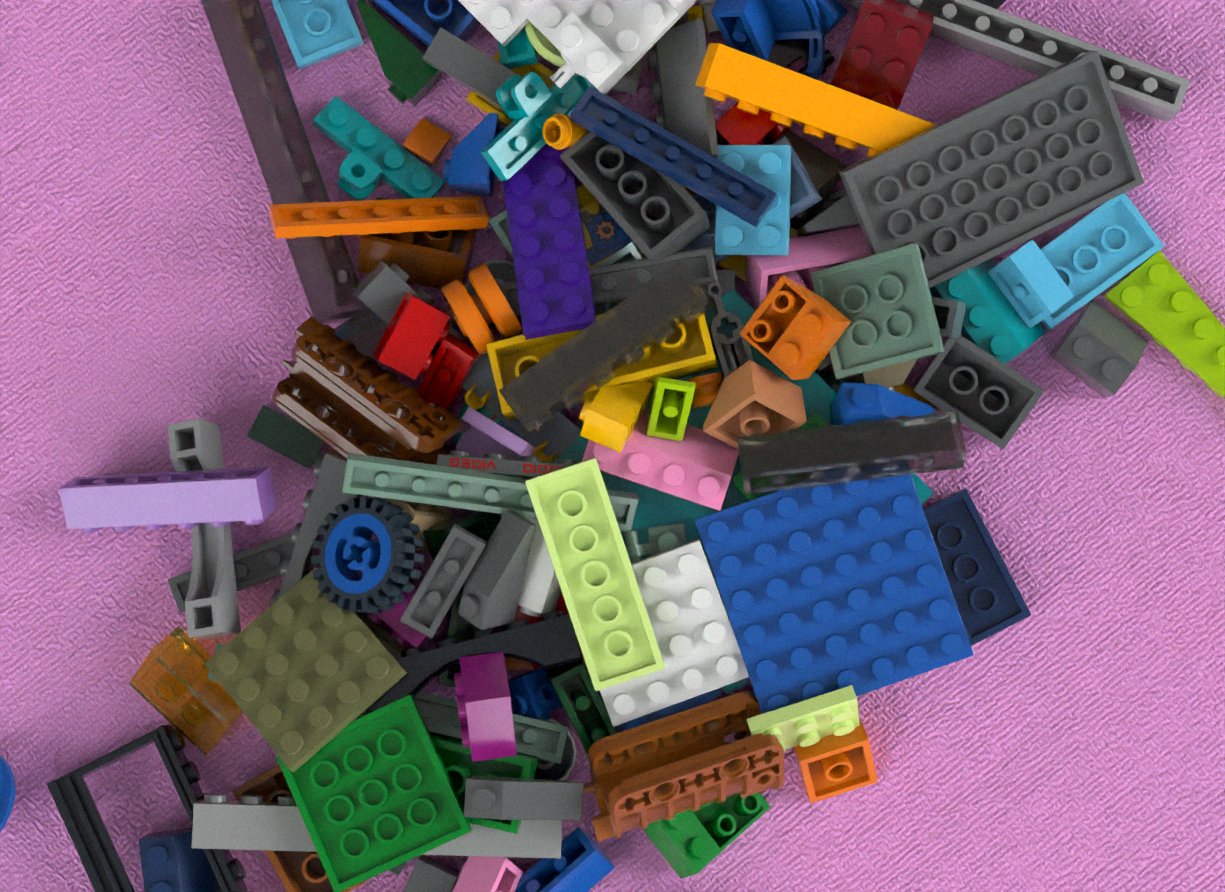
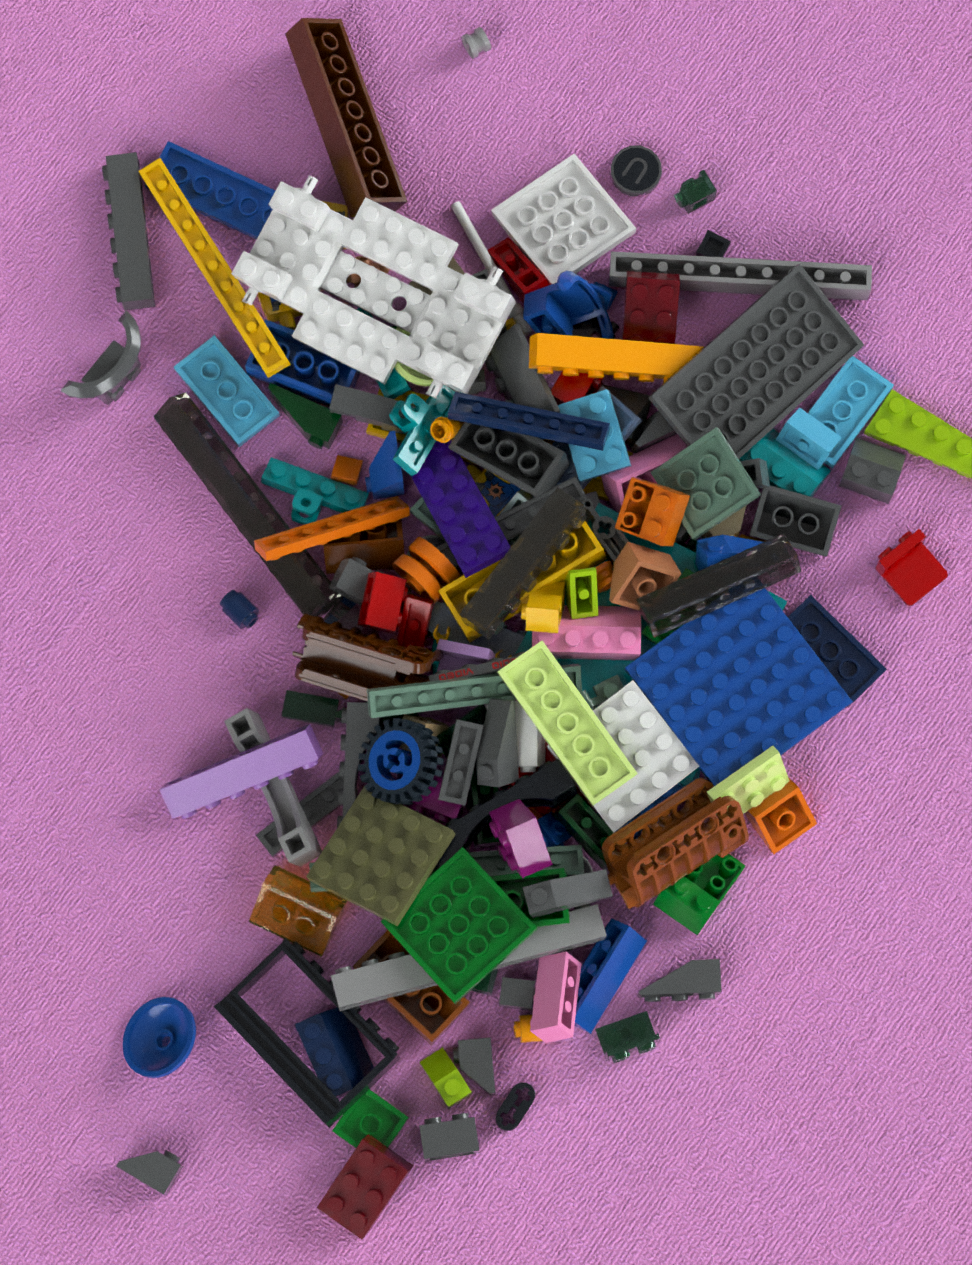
camera: 20 degrees left, 10 degrees down
none -> dark blue brick [220,590,259,629]
none -> red bracket [875,529,948,606]

